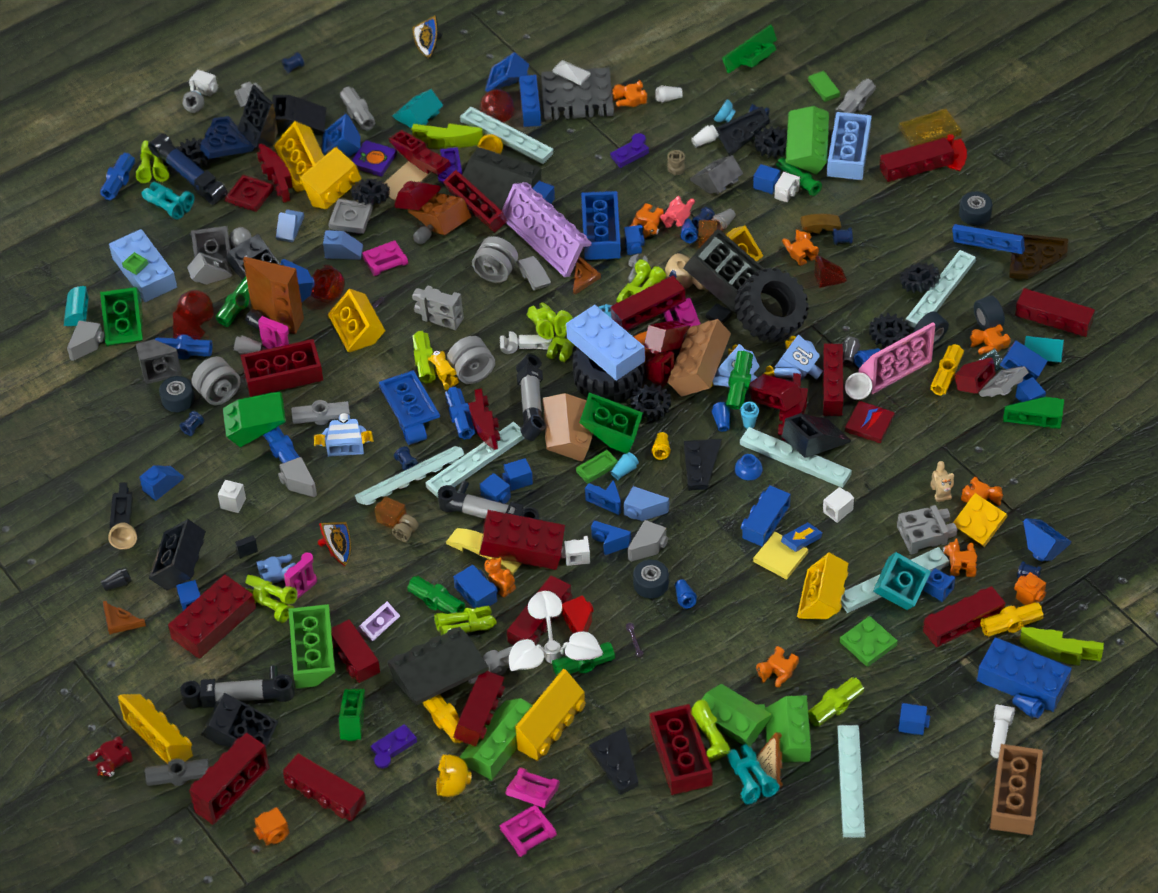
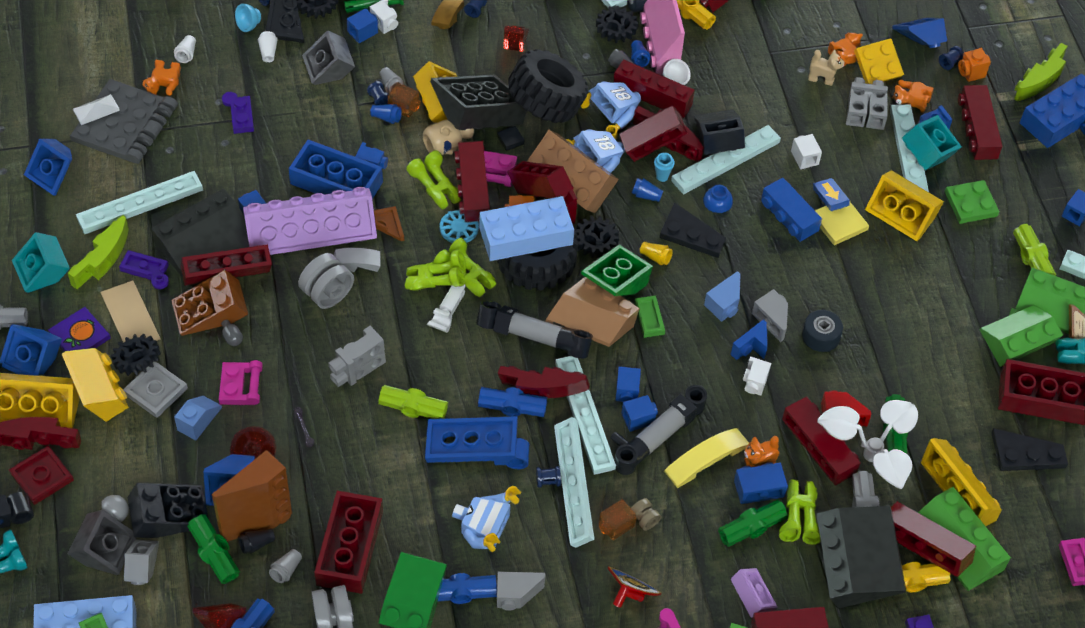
camera: 70 degrees left, 5 degrees up
clear red cylinder [177,290,214,326] -> none
dark pink plate [258,316,289,349] -> none
medium blue slope [276,210,304,242] -> none
light grey piece [291,400,350,425] -> none
yellow slope [328,288,385,352] -> none
dark red slope [389,130,451,175] -> none
dark red slope [394,181,441,210] -> none
yellow animal [428,351,459,390] -> none
yellow cylinder [436,755,471,797] -> none
light grey wheel [447,336,495,384] -> none
yellow piece [478,134,503,154] -> none
dark red brick [479,510,565,570] -> none
clear red cylinder [480,89,514,122] -> none
dark pink plate [506,767,560,808] -> none
blue brick [519,75,541,127] -> none
blue slope [585,481,621,515] -> none
medium azure cone [610,452,639,480] -> none
clear purple hinge [626,623,643,657] -> none
light grey bar [628,254,648,282] -> none
orange animal [630,203,664,239] -> none
coral animal [660,196,695,228] -> none
dark tan wheel [667,150,685,175] -> none
blue cone [675,579,697,608] -> none
lime piece [691,700,731,763] -> none
green piece [726,351,754,410] -> none
orange animal [756,646,799,687] -> none
orange animal [782,230,819,266] -> none
dark red tile [845,401,895,443] -> none
yellow piece [980,602,1044,637] -> none

